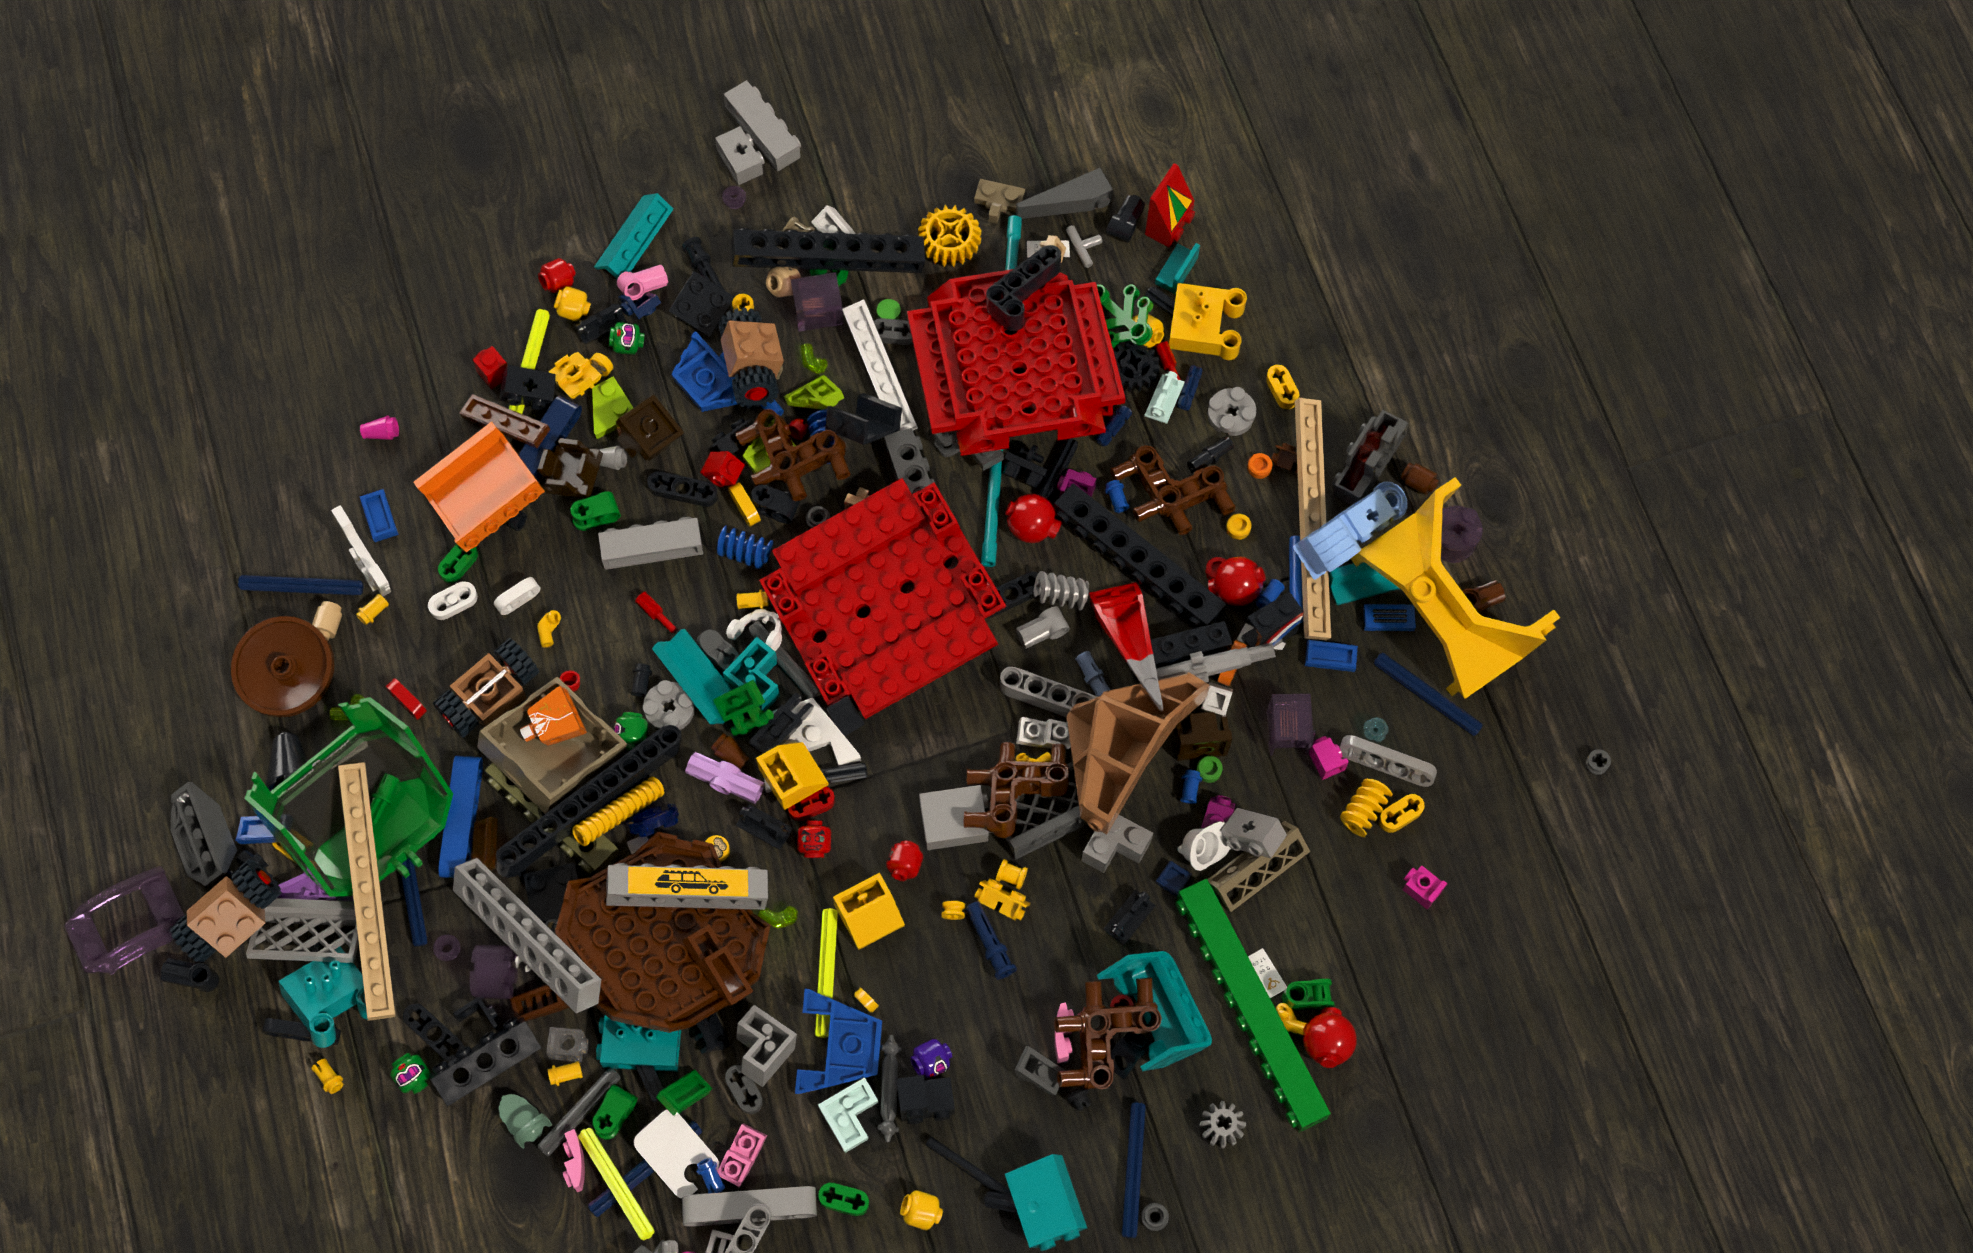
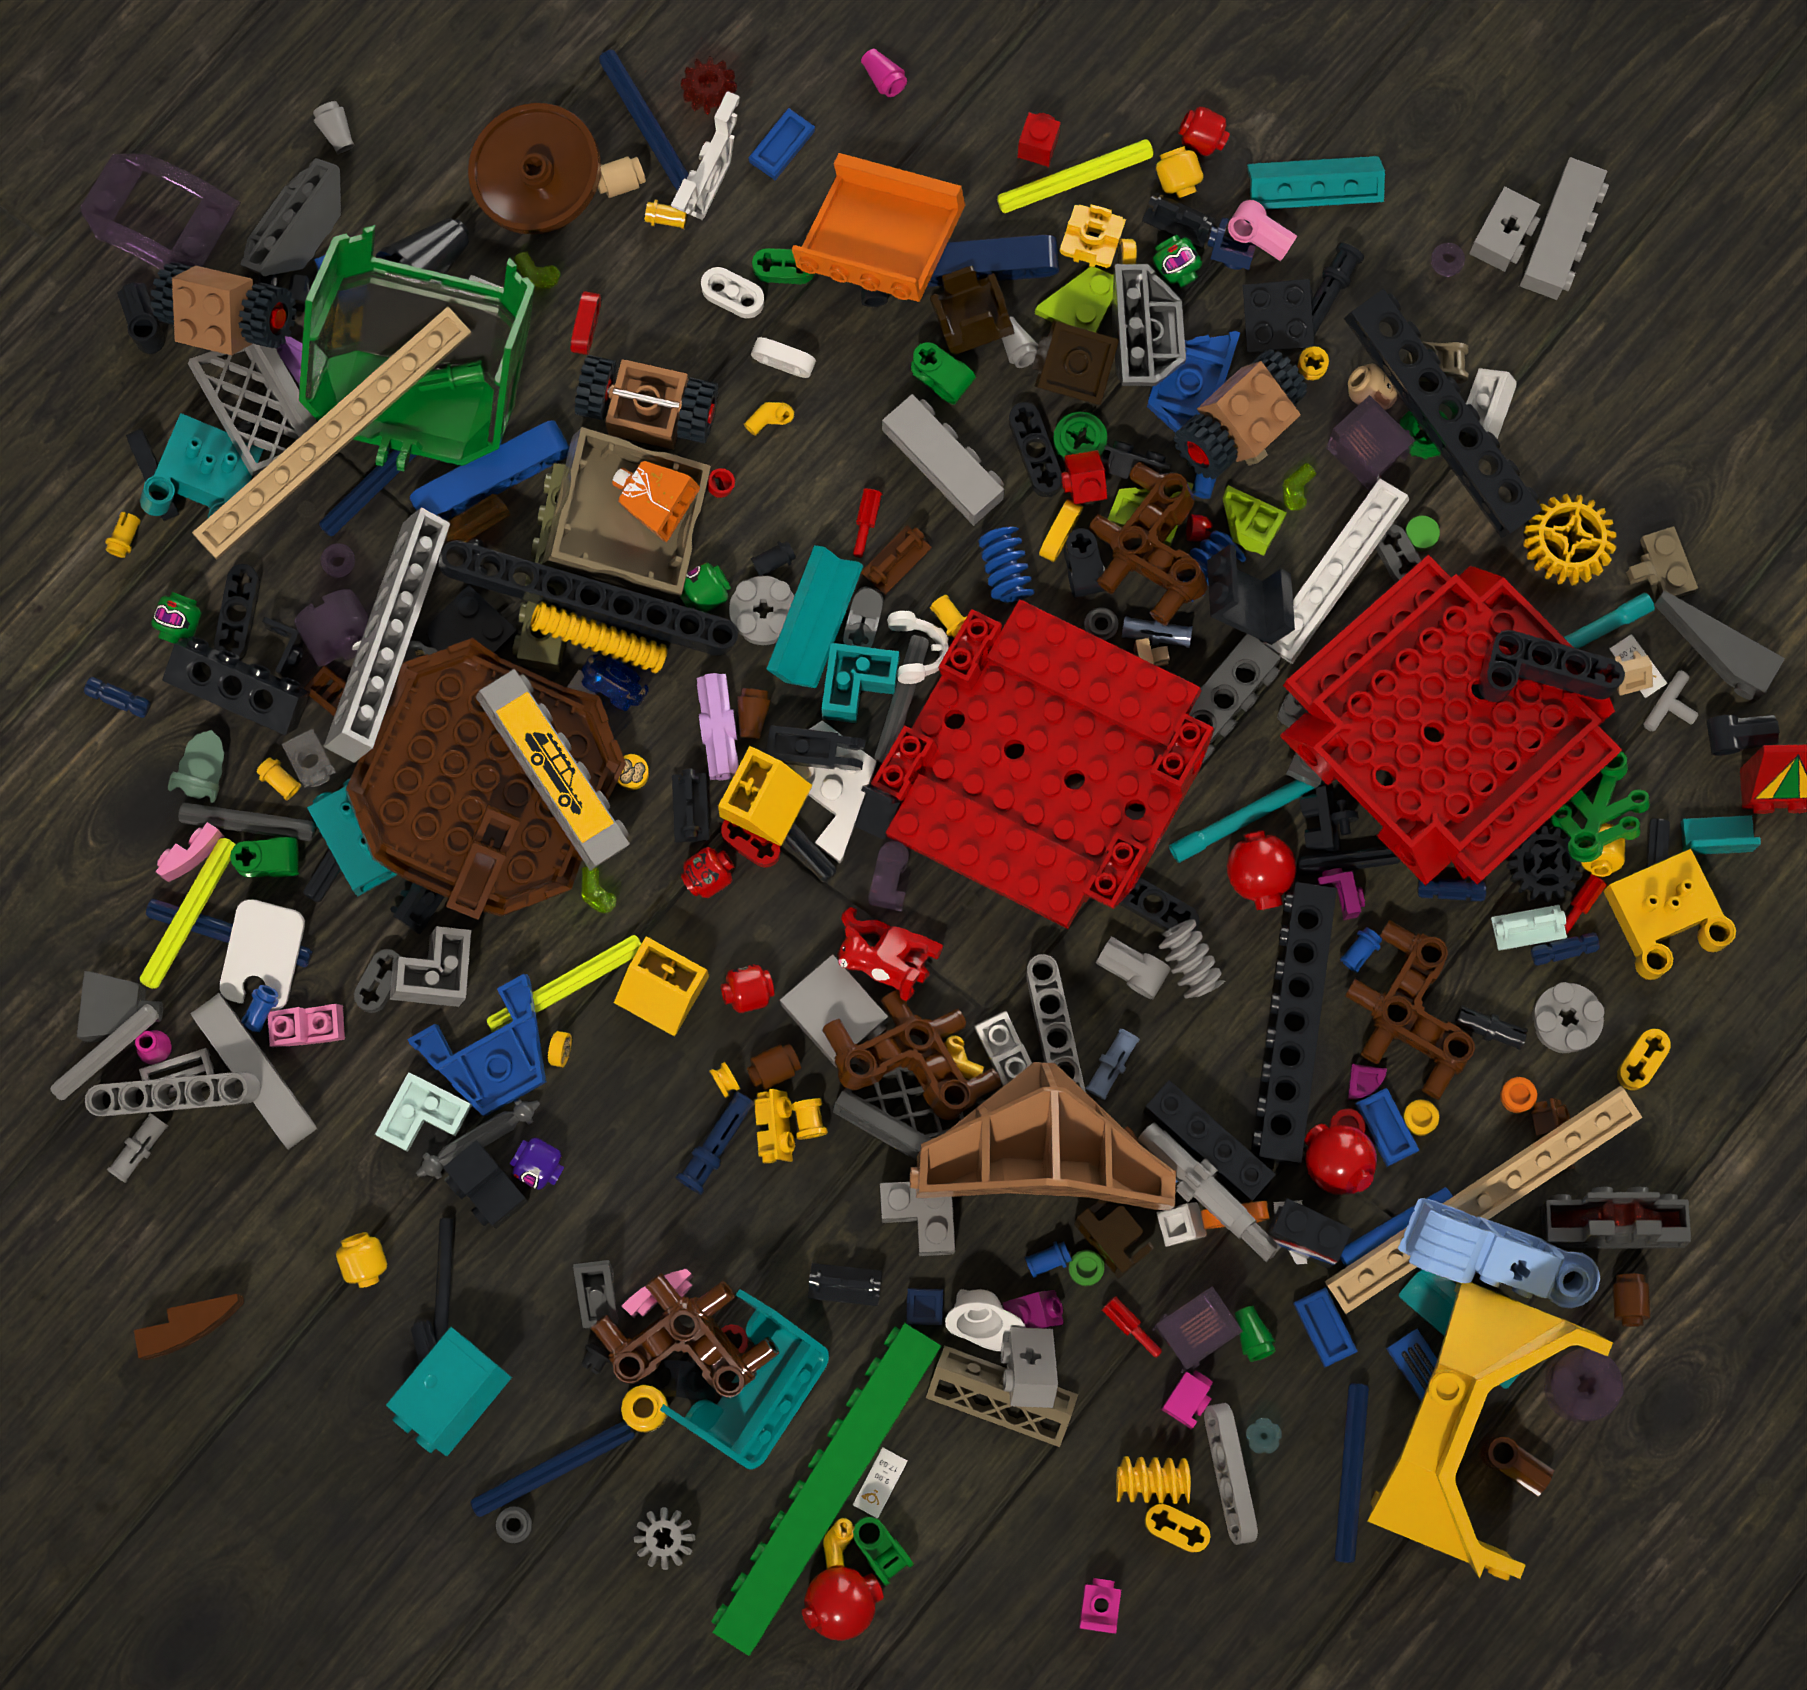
camera: 60 degrees right, 10 degrees up
reddish brown tile [459,394,550,448] -> none
black brick [500,365,556,410] -> none
green tile [656,1069,712,1116] -> none
green plate [713,679,774,736] -> none
green beam [818,1183,869,1216] -> none
red plate [1089,582,1163,711] -> none
blue pin [1256,579,1285,609] -> none
none -> dark blue axle [84,677,151,718]
none -> light grey cone [313,101,354,154]
none -> yellow head [621,1385,669,1433]
none -> clear red gear [681,56,737,115]
none -> reddish brown brick [747,1044,801,1090]
none -> red animal [837,907,943,1002]
none -> reddish brown hinge [861,525,932,595]
none -> clear purple leg [868,841,909,911]
none -> green gear [1053,412,1107,458]
none -> red axle [1101,1296,1162,1357]
none -> dark grey wedge [1112,264,1186,386]
none -> sand blue pin [1122,616,1193,648]
none -> green cone [1234,1306,1276,1362]
none -> magenta tile [1347,1064,1387,1100]
none -> blue tile [1355,1088,1419,1167]

